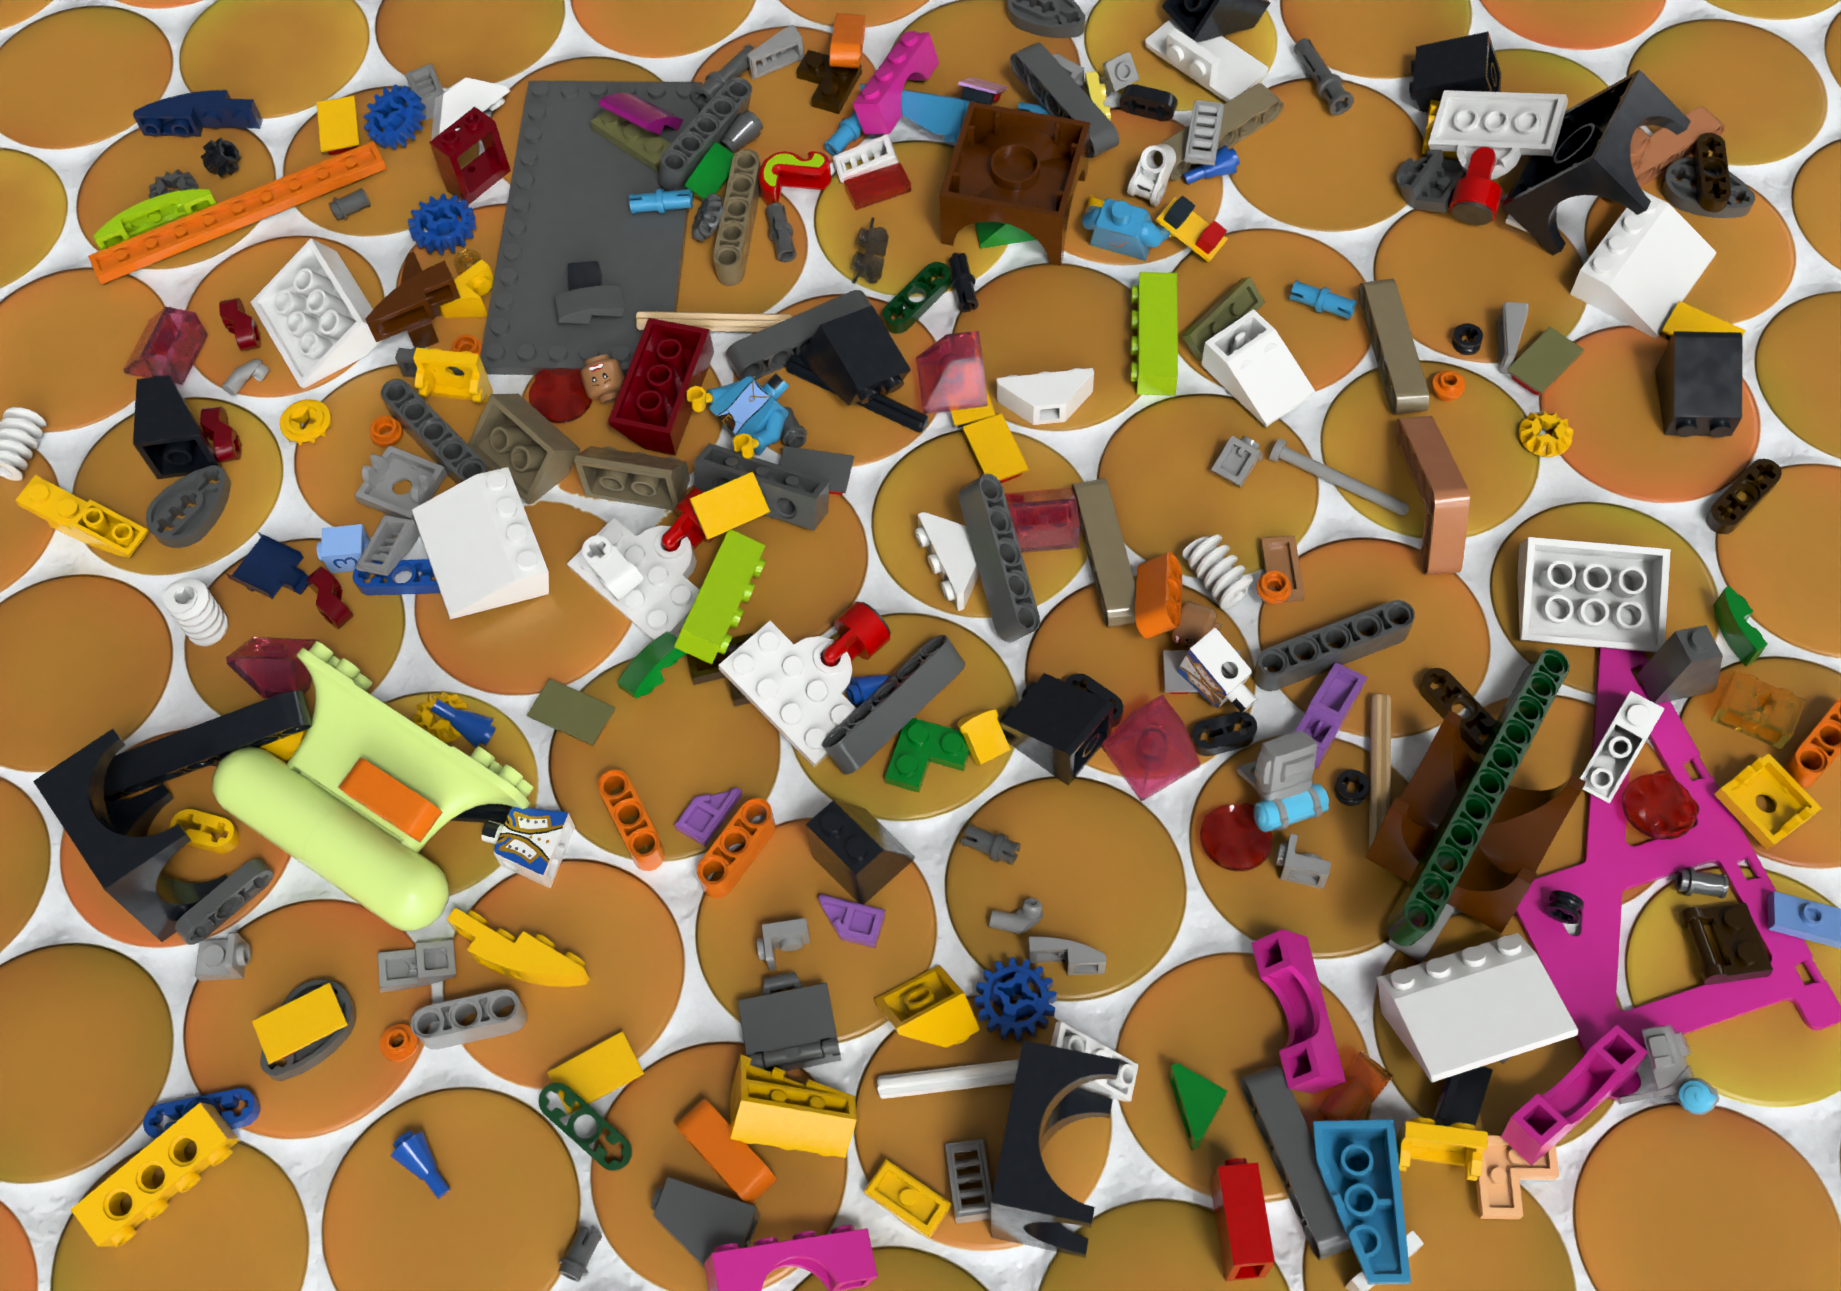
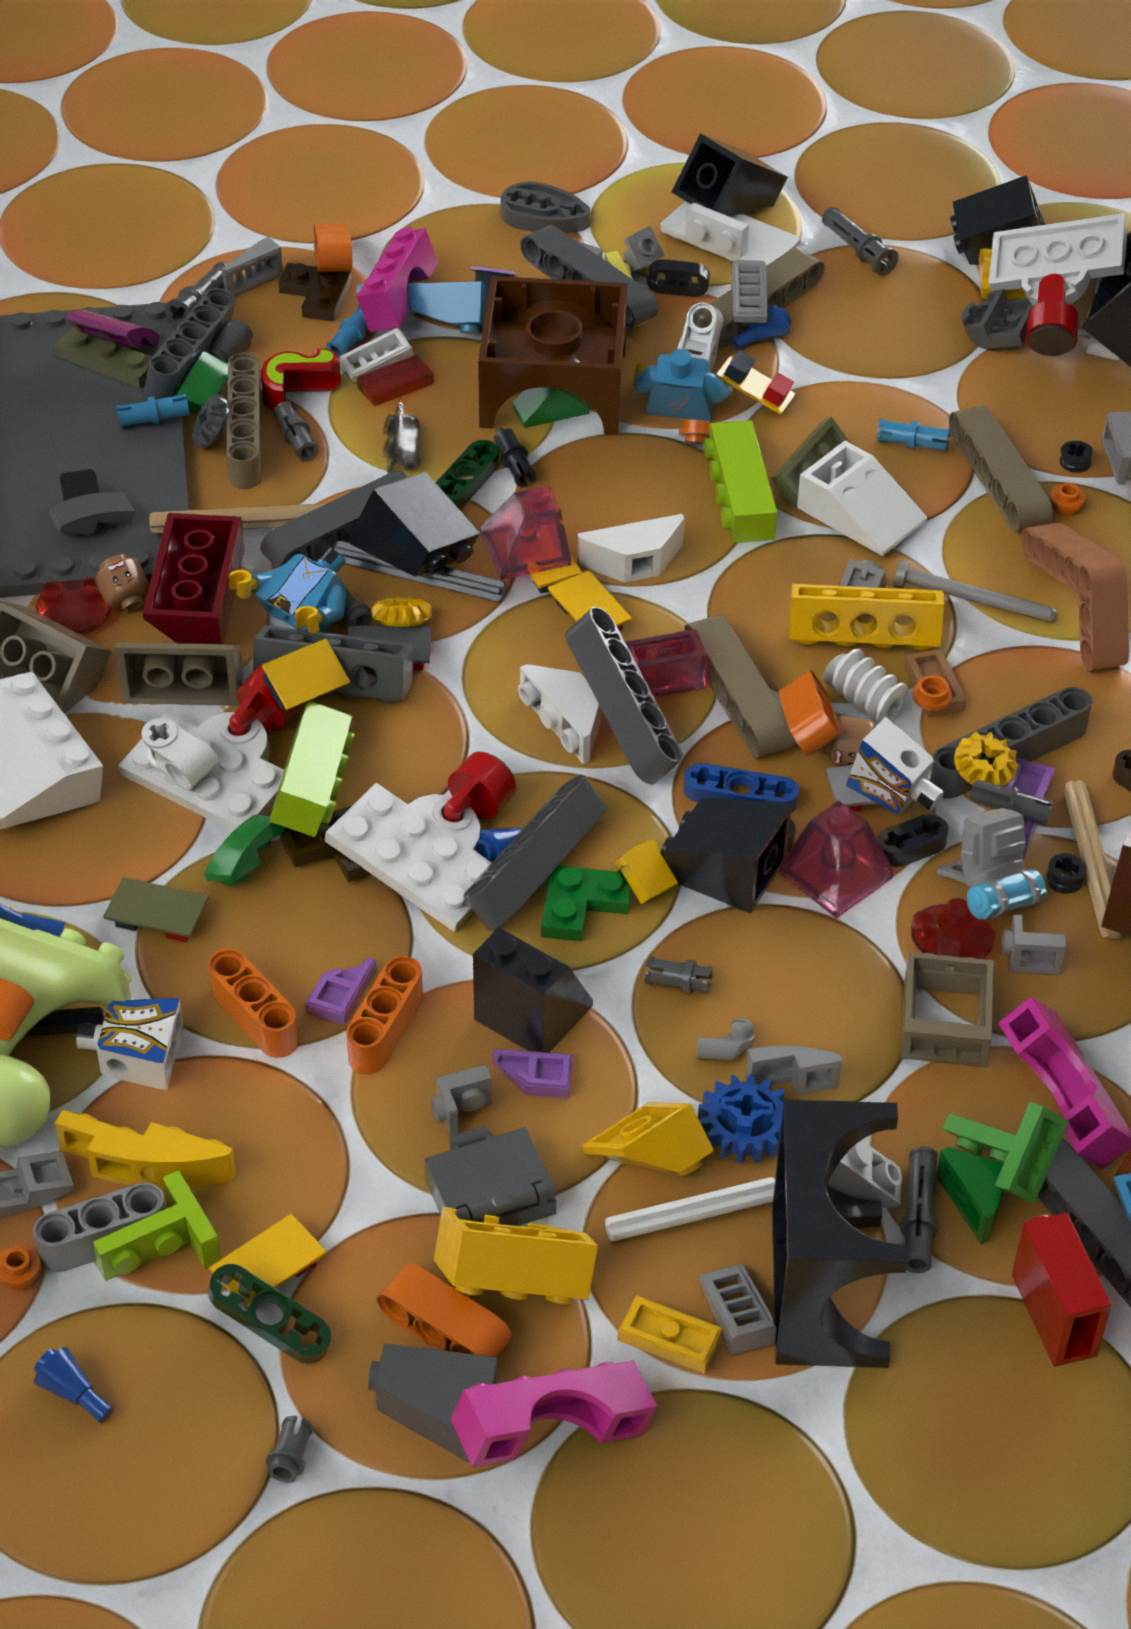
camera: 15 degrees left, 15 degrees down
none -> lime bracket [93,1170,221,1281]
none -> yellow gear [372,597,432,627]
none -> orange plate [679,420,711,444]
none -> blue beam [684,763,799,813]
none -> yellow brick [789,584,944,650]
none -> dark tan window [900,952,994,1067]
none -> dark grey pin [901,1146,938,1273]
none -> bright green bracket [943,1102,1069,1204]
none -> yellow gear [954,731,1019,787]
none -> dark grey axle [970,780,1053,826]

